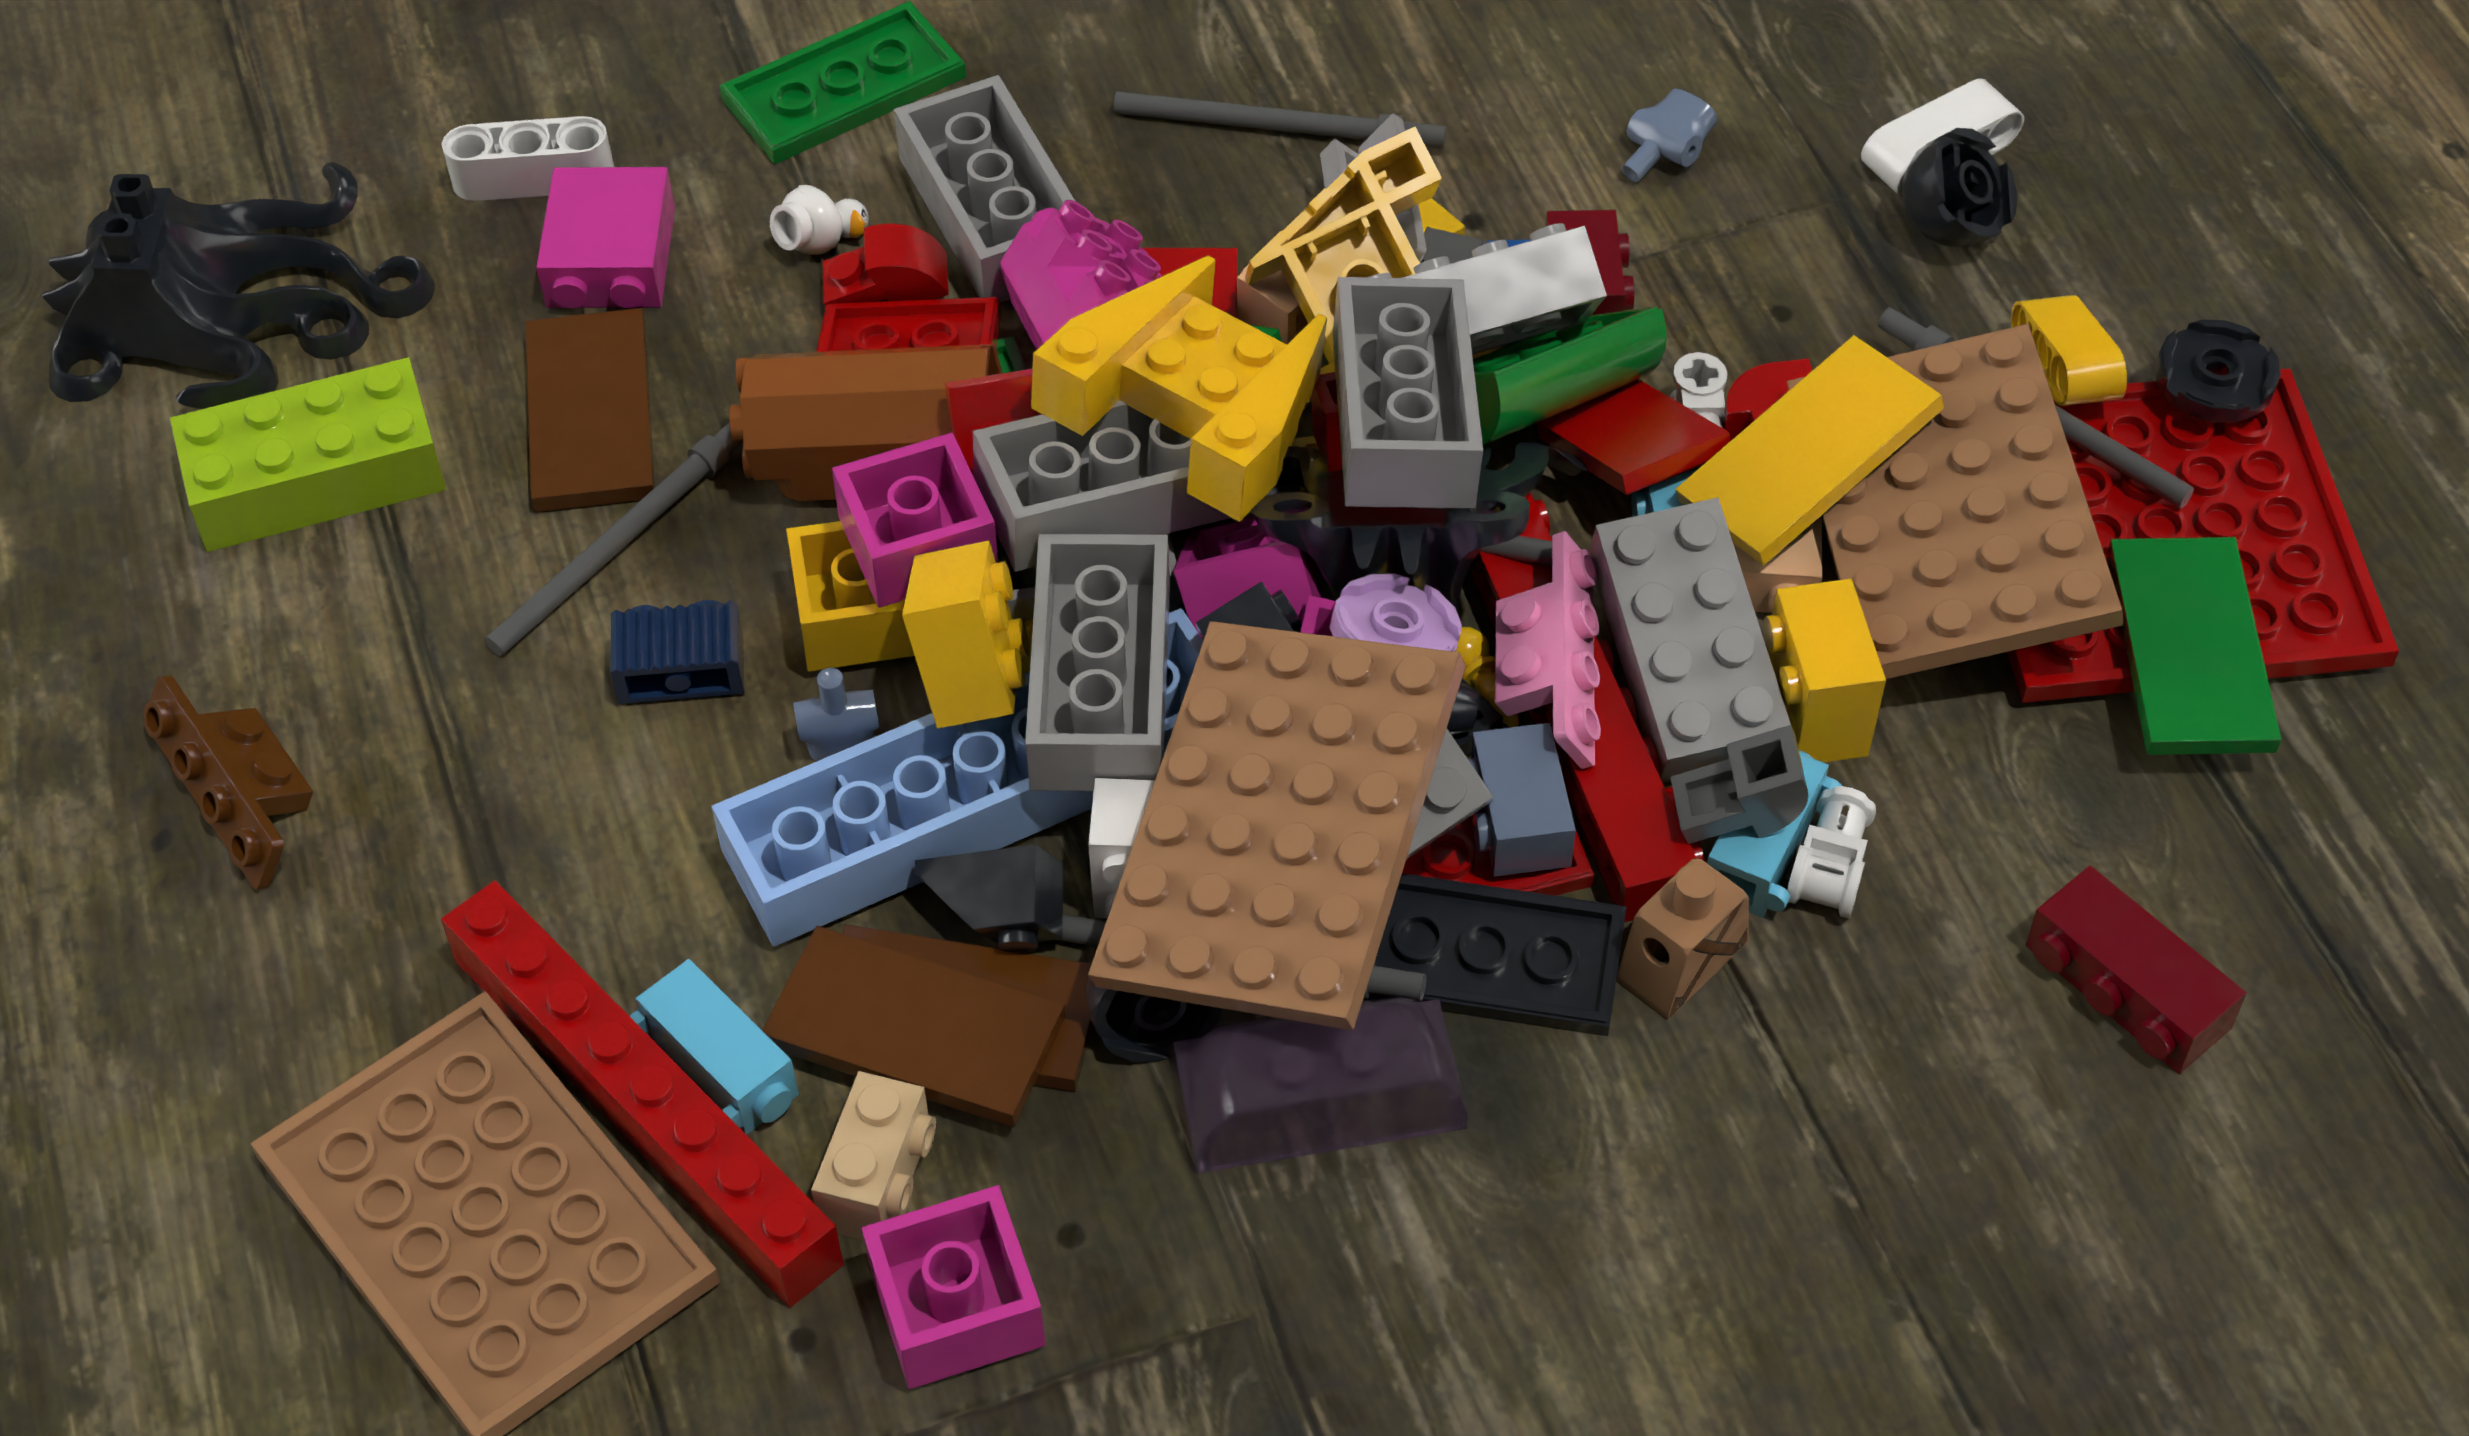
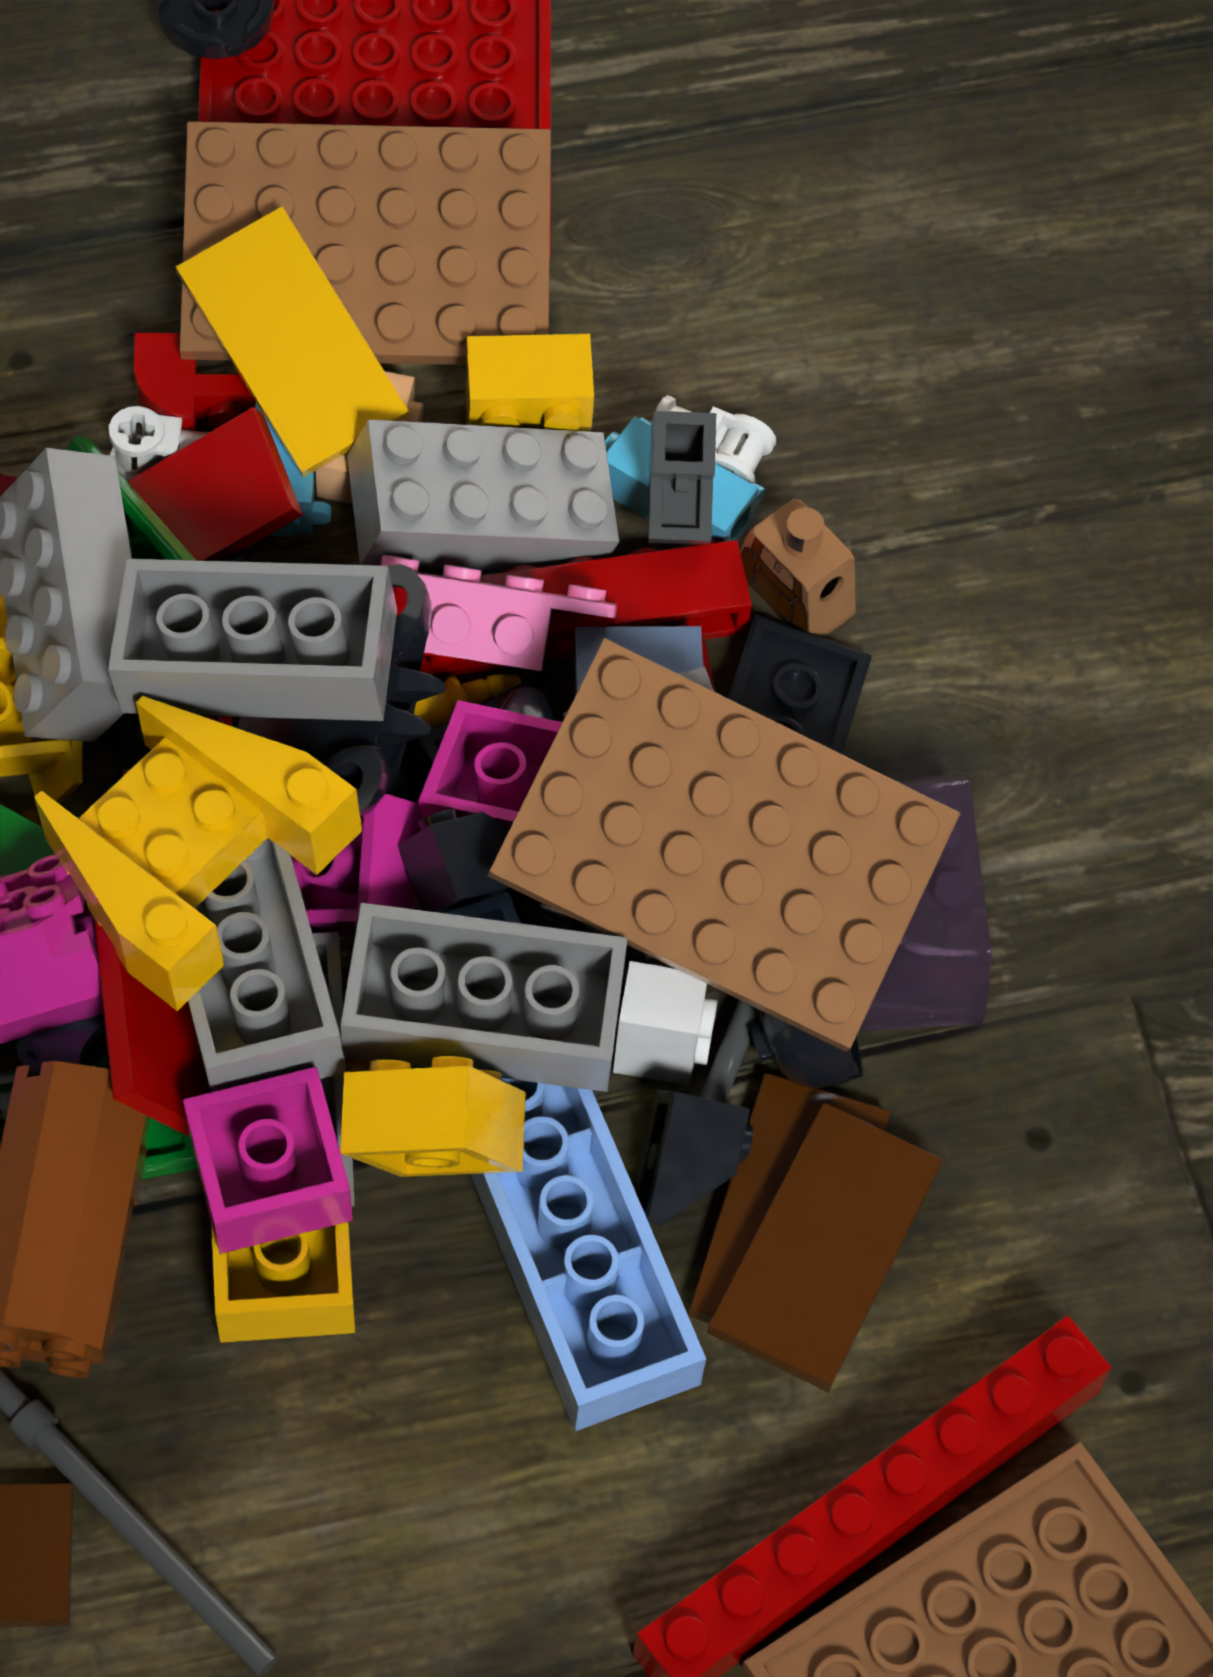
camera: 90 degrees left, 10 degrees up
dark blue brick [610,600,745,704] -> none
medium azure brick [630,959,799,1135] -> none
sand blue piece [793,668,879,761] -> none
tan brick [811,1071,936,1241] -> none
dark pink brick [861,1185,1046,1390] -> none
lavender plate [1330,574,1462,652] -> none
dark grey bar [1878,307,2194,509] -> none
yellow beam [2011,295,2127,406] -> none
dark red brick [2025,865,2247,1075] -> none
green tile [2107,537,2282,755] -> none

